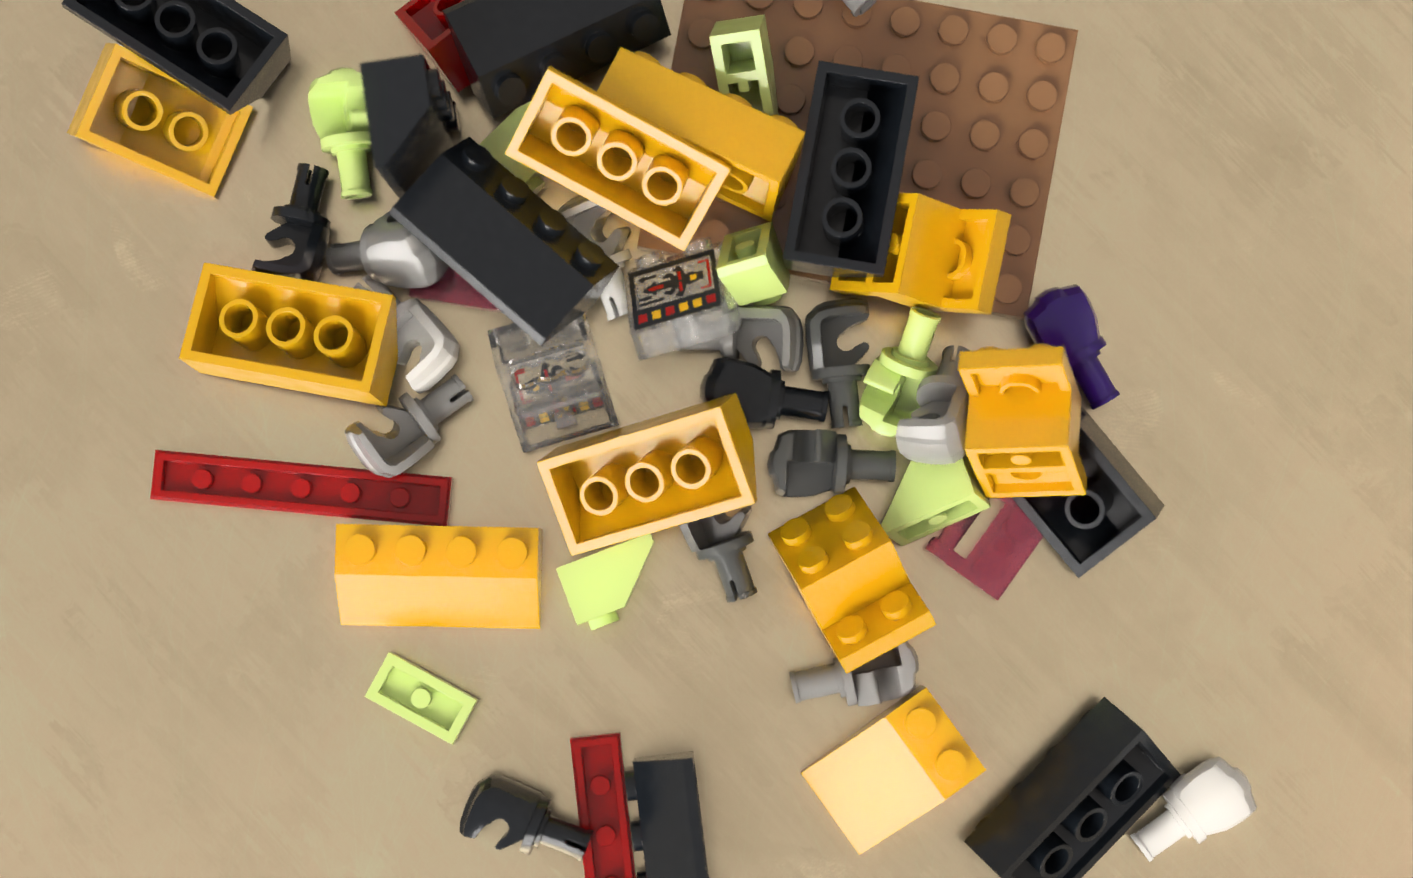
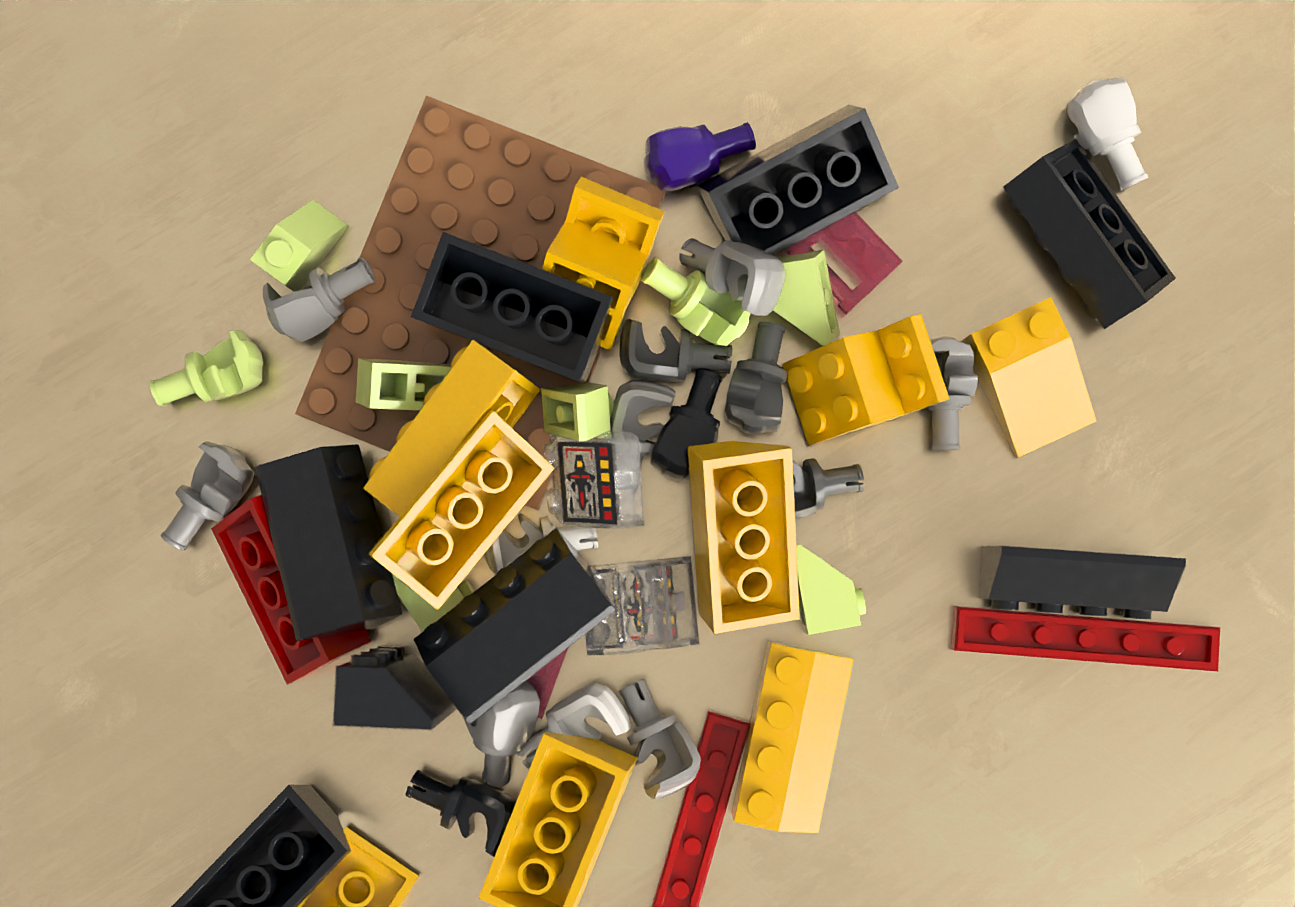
camera: 80 degrees left, 0 degrees up
yellowish green piece [308,67,373,200] -> none
yellowish green plate [365,652,479,745] -> none
black piece [460,775,593,861] -> none
yellow bracket [958,344,1087,498] -> none

